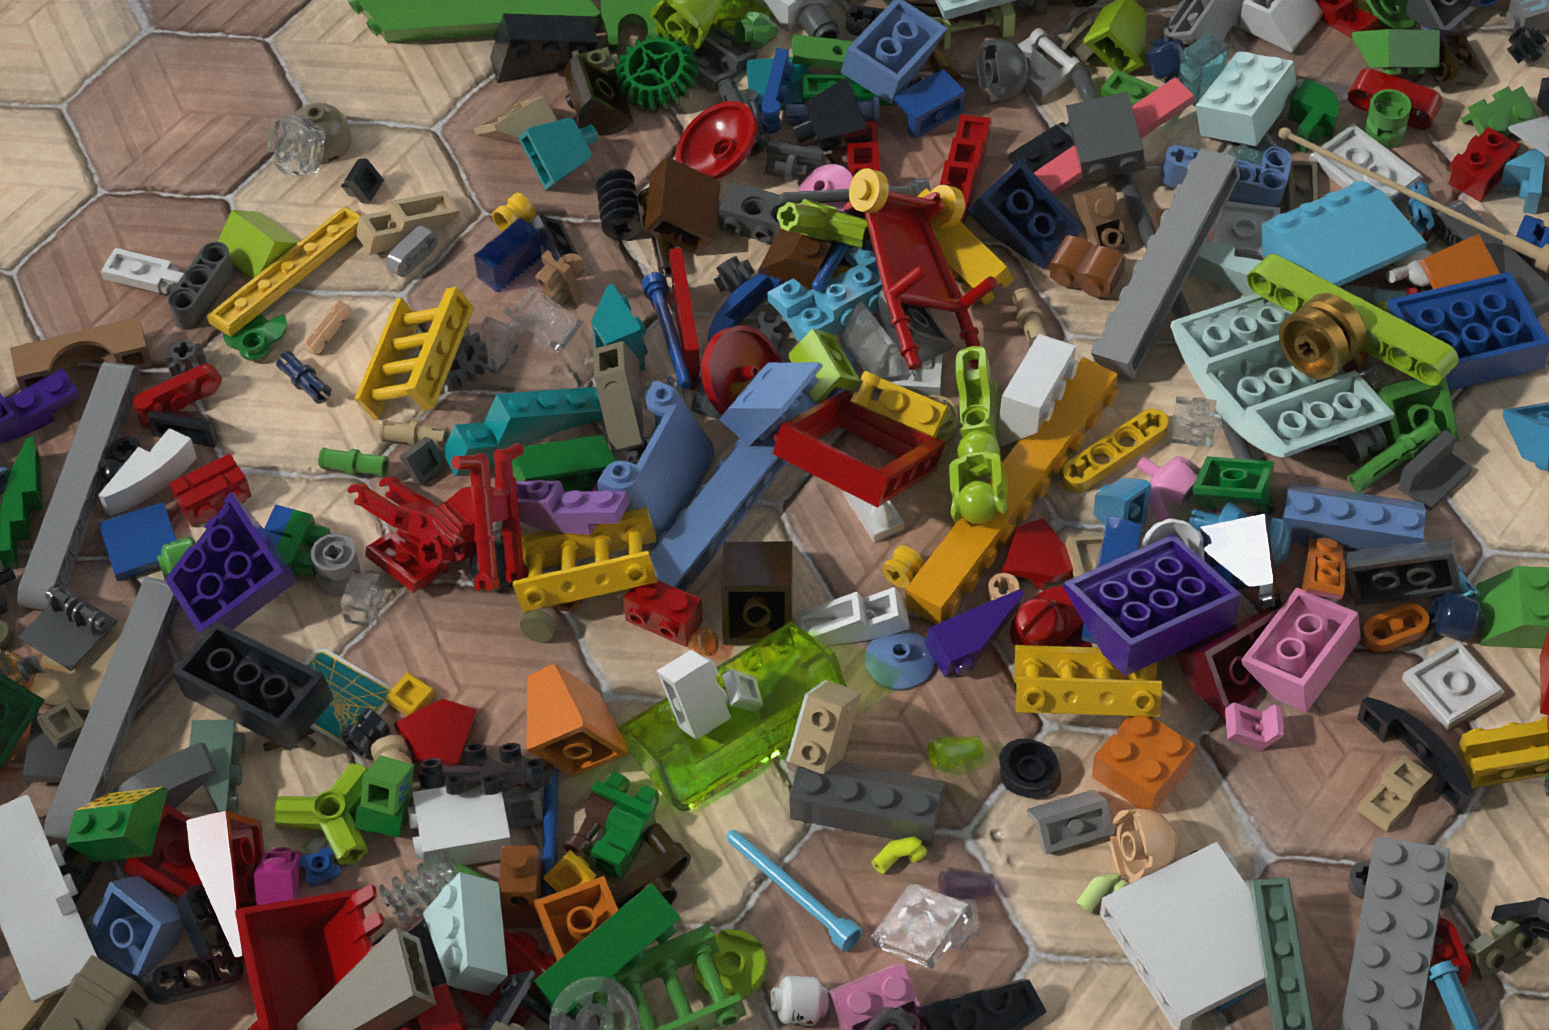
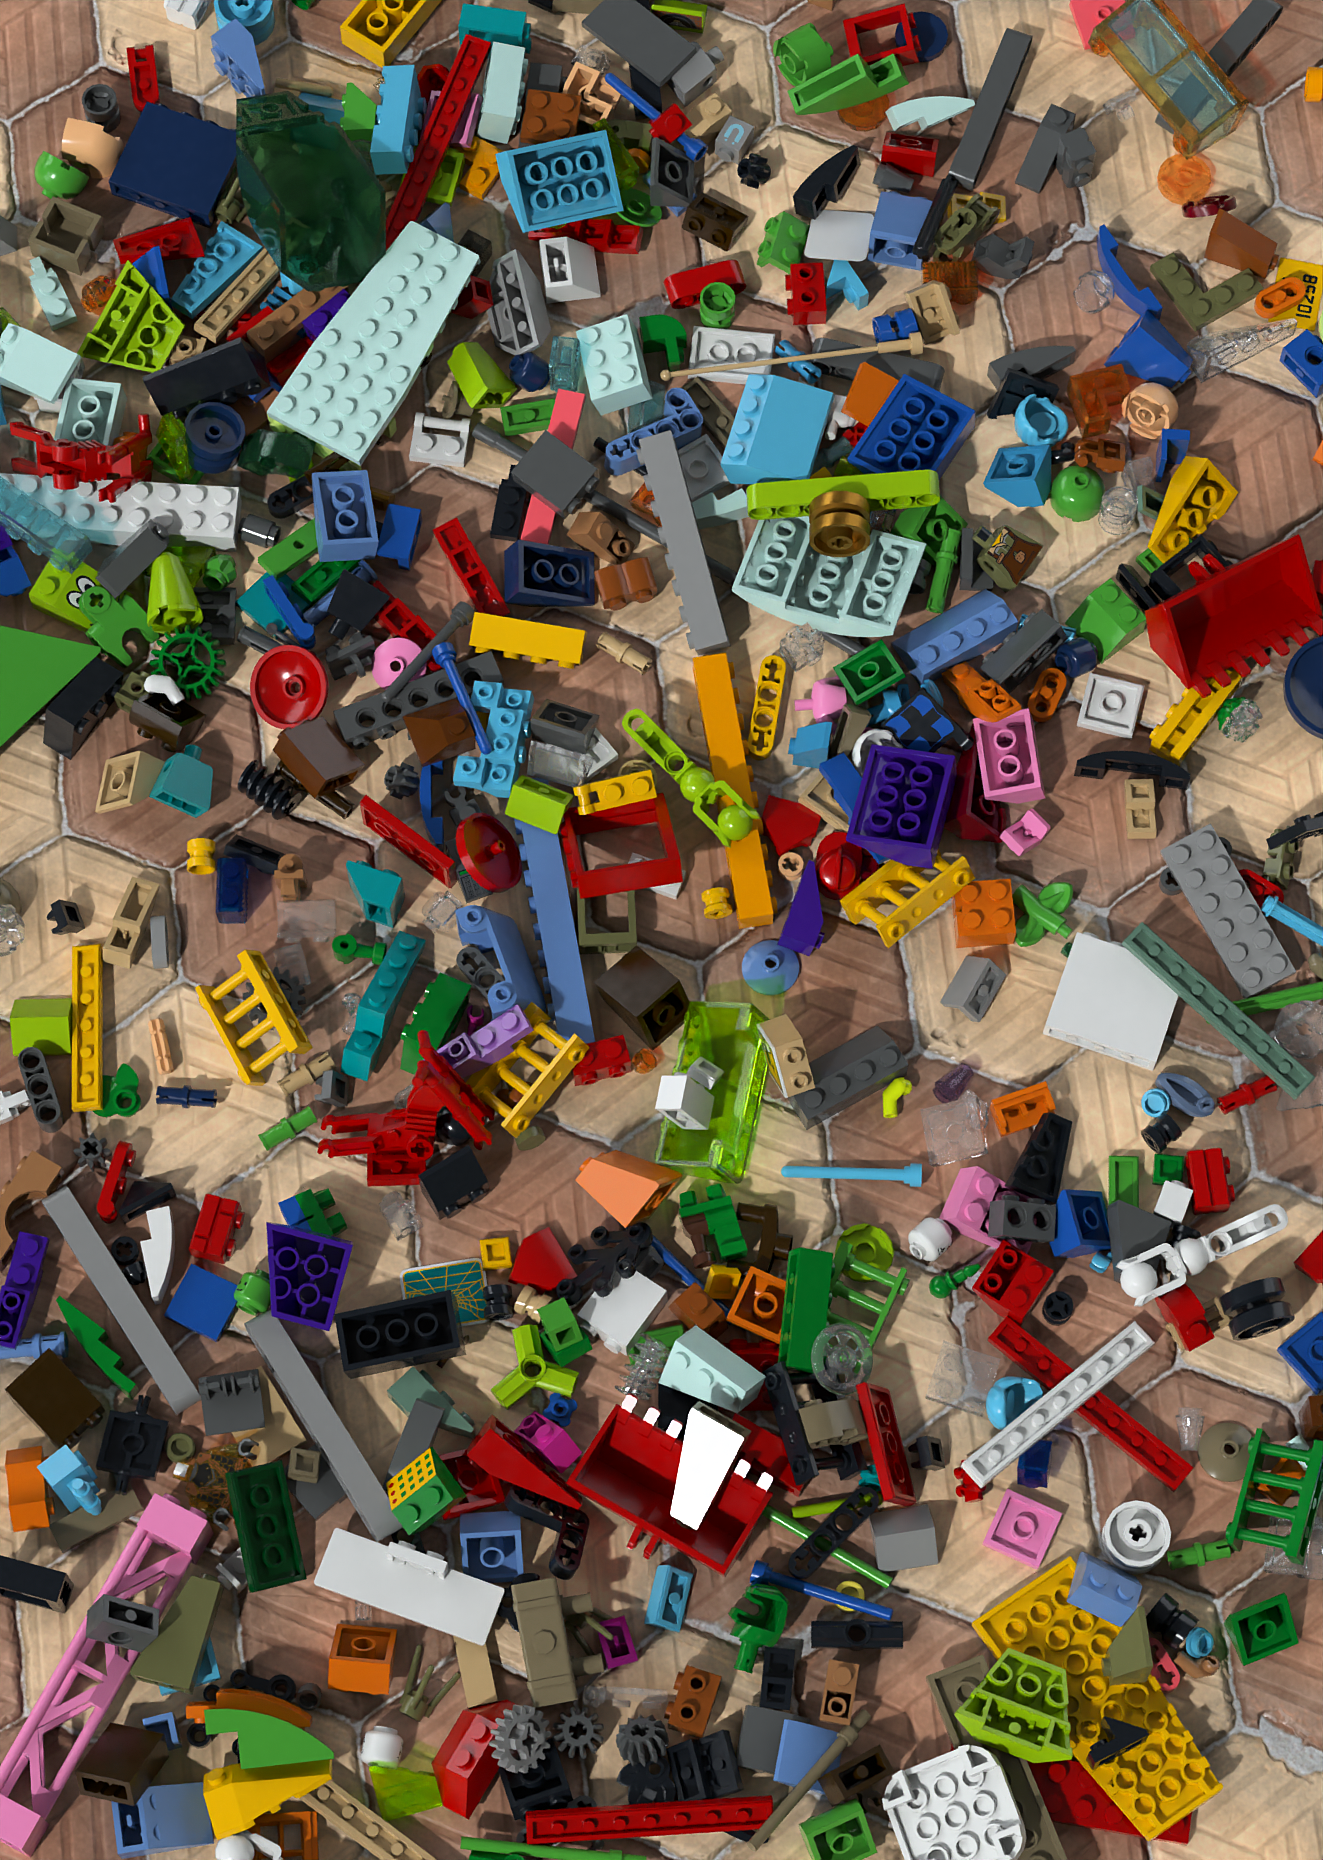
camera: 45 degrees left, 15 degrees up
light grey wheel [311,534,362,597] -> none
dark tan slope [593,341,644,454] -> none
blue piece [641,272,692,389] -> none
medium blue slope [719,362,823,446] -> none
lime piece [777,199,869,248] -> none
white slope [794,587,910,646] -> none
red piece [844,169,998,370] -> none
clear neon green cone [927,735,983,772] -> none
dark grey cylinder [977,40,1032,103] -> none
white slope [997,334,1078,446] -> none
black piece [999,738,1062,798] -> none
yellowish green arm [1076,873,1129,913] -> none
light nougat cylinder [1110,808,1179,883] -> none
bright green slope [1352,29,1440,74] -> none
none -> white arm [144,674,185,706]
none -> green leg [332,933,387,965]
none -> black slope [418,1145,489,1220]
none -> olive window [577,888,637,955]
none -> dark tan slope [828,703,872,758]
none -> torso [972,525,1043,593]
none -> orange hinge [989,1081,1056,1137]
none -> bright green plant [1012,882,1073,947]

